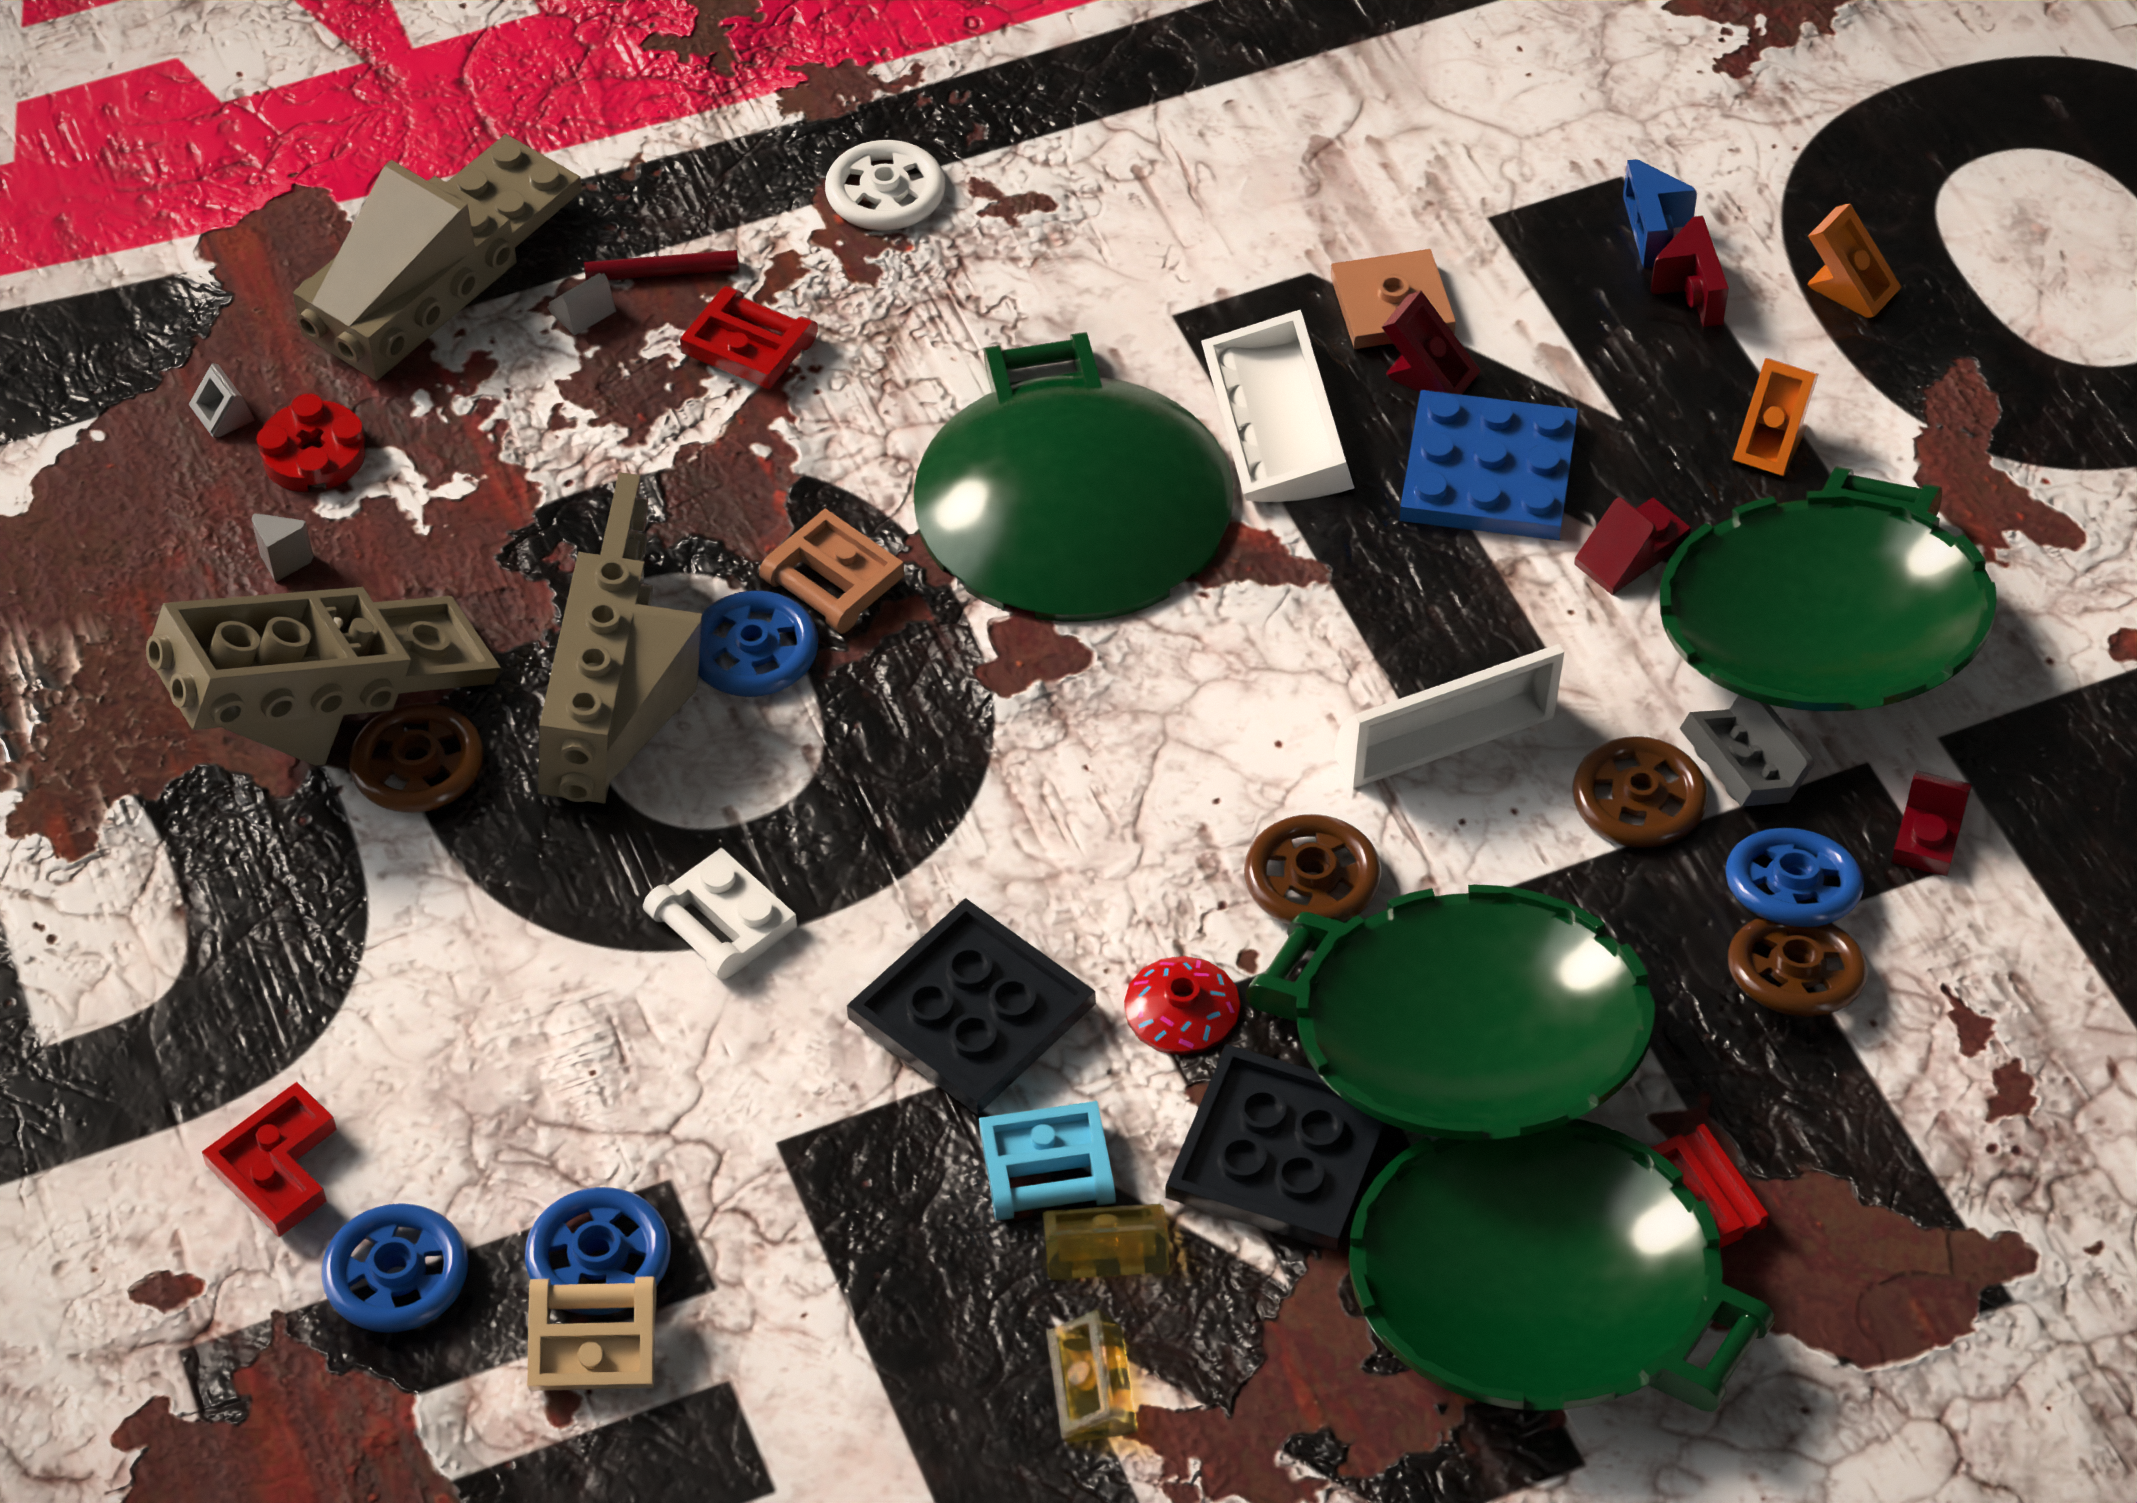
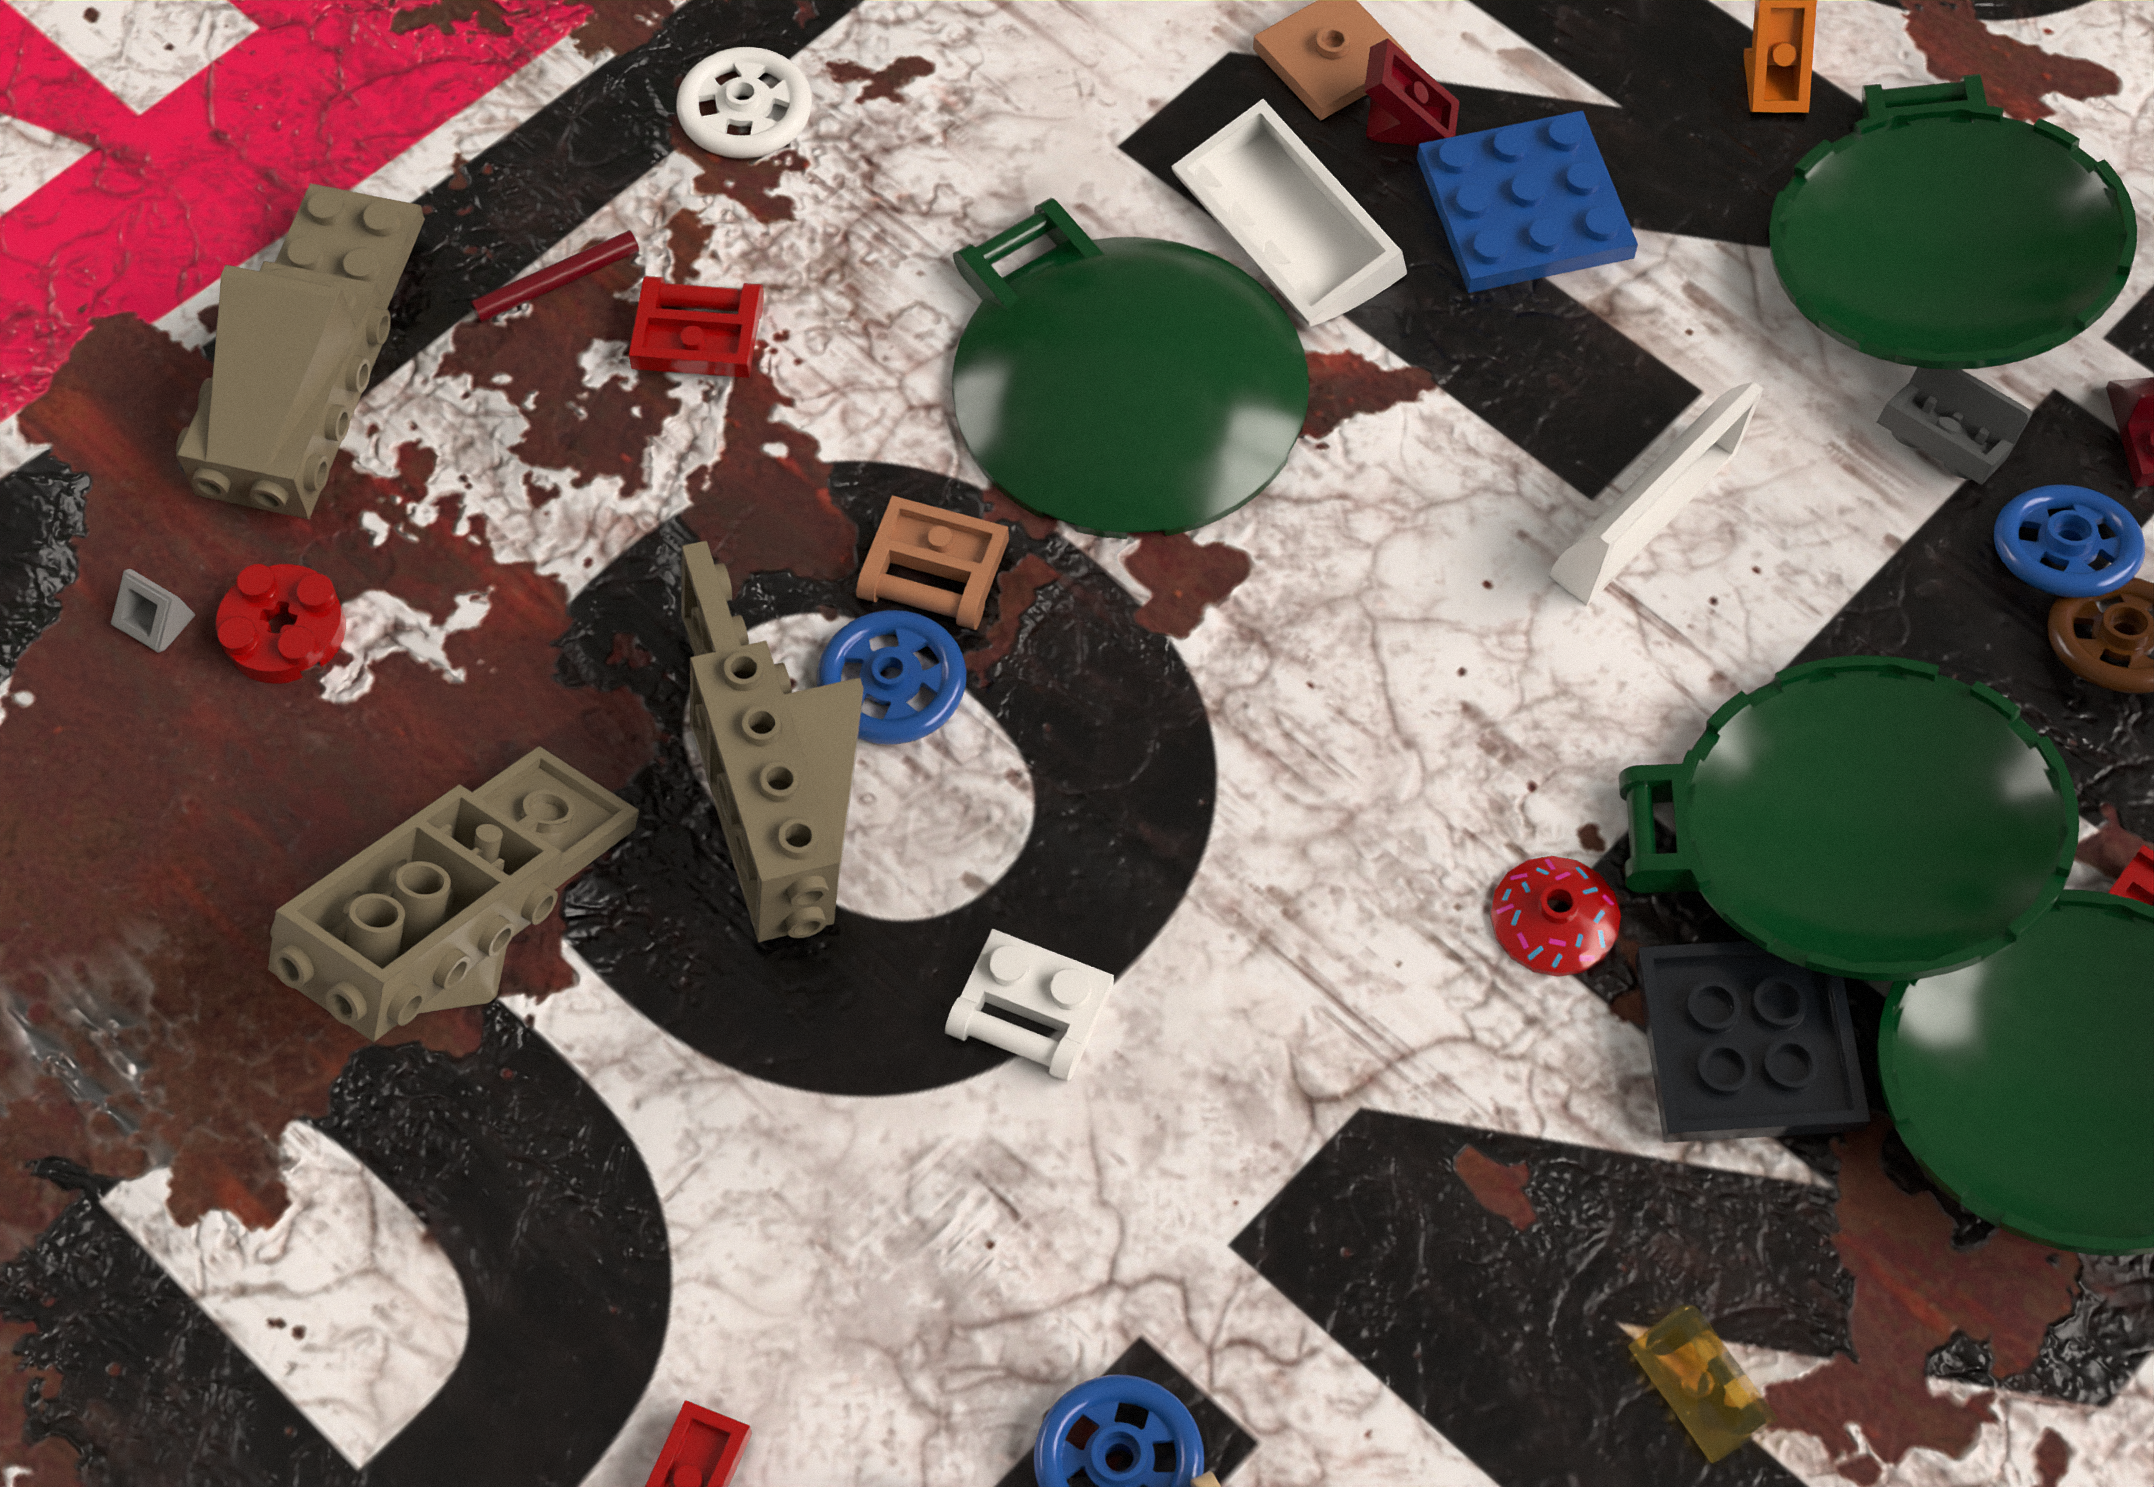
camera: 25 degrees left, 10 degrees up
light grey slope [251,513,314,583] -> none
reddish brown plate [349,703,484,813] -> none
light grey slope [547,273,616,336] -> none
black plate [847,898,1096,1115] -> none
medium azure plate [979,1101,1116,1221] -> none
clear yellow slope [1043,1203,1169,1280] -> none
reddish brown plate [1244,814,1381,925] -> none
reddish brown plate [1572,736,1708,848] -> none
dark red slope [1574,497,1691,595] -> none

